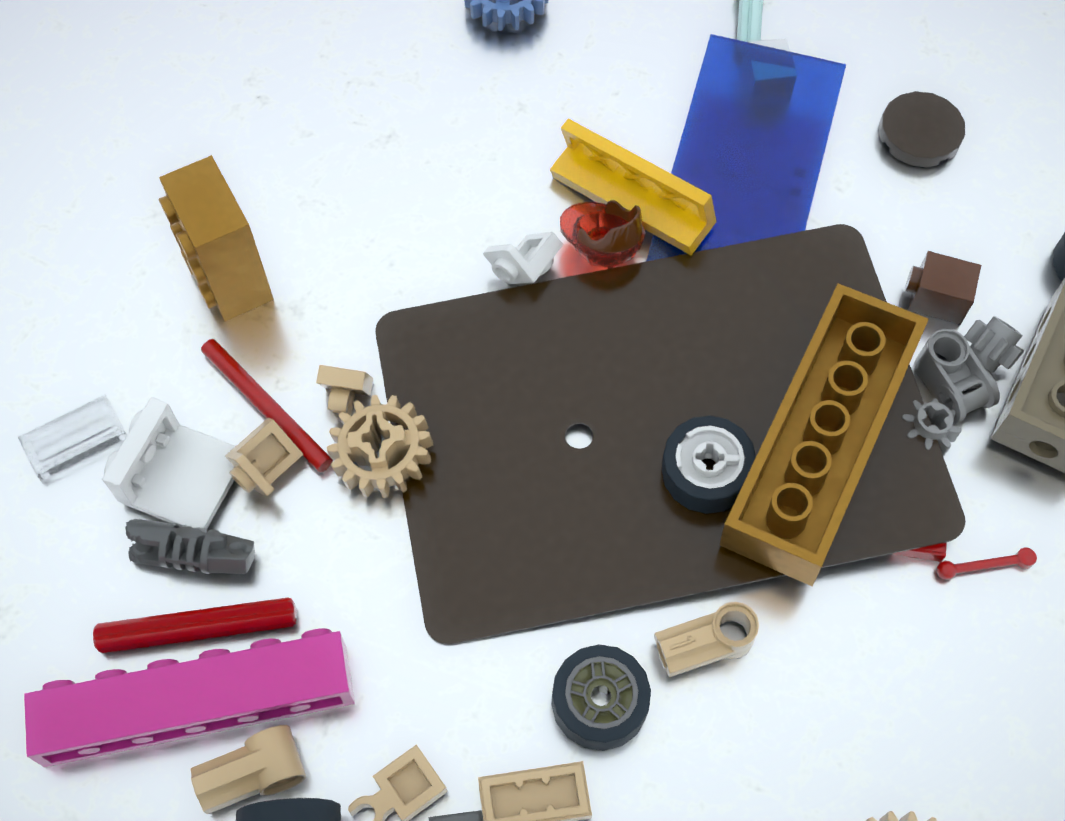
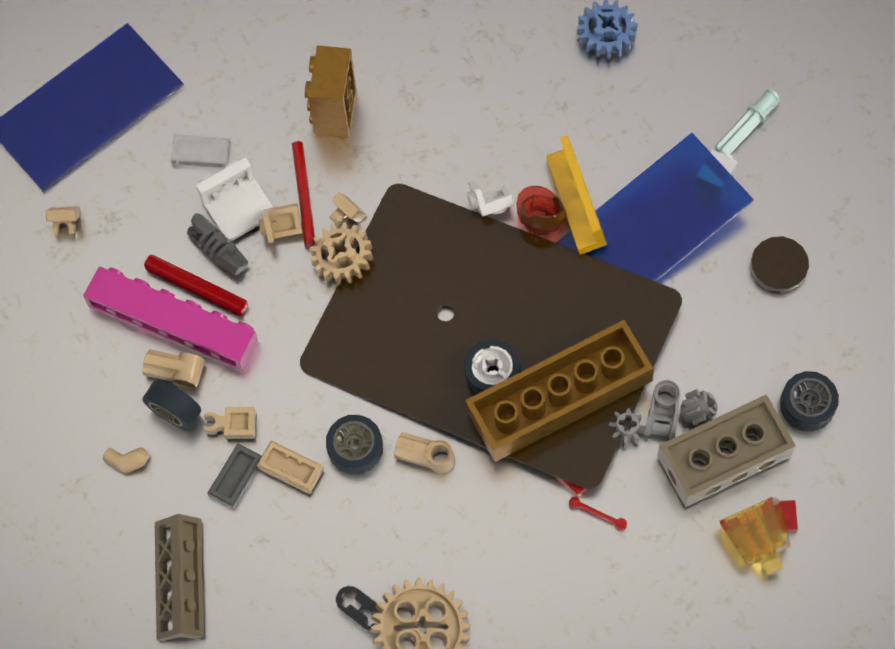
camera: 40 degrees right, 5 degrees up
reddish brown brick [905,251,982,325] -> none

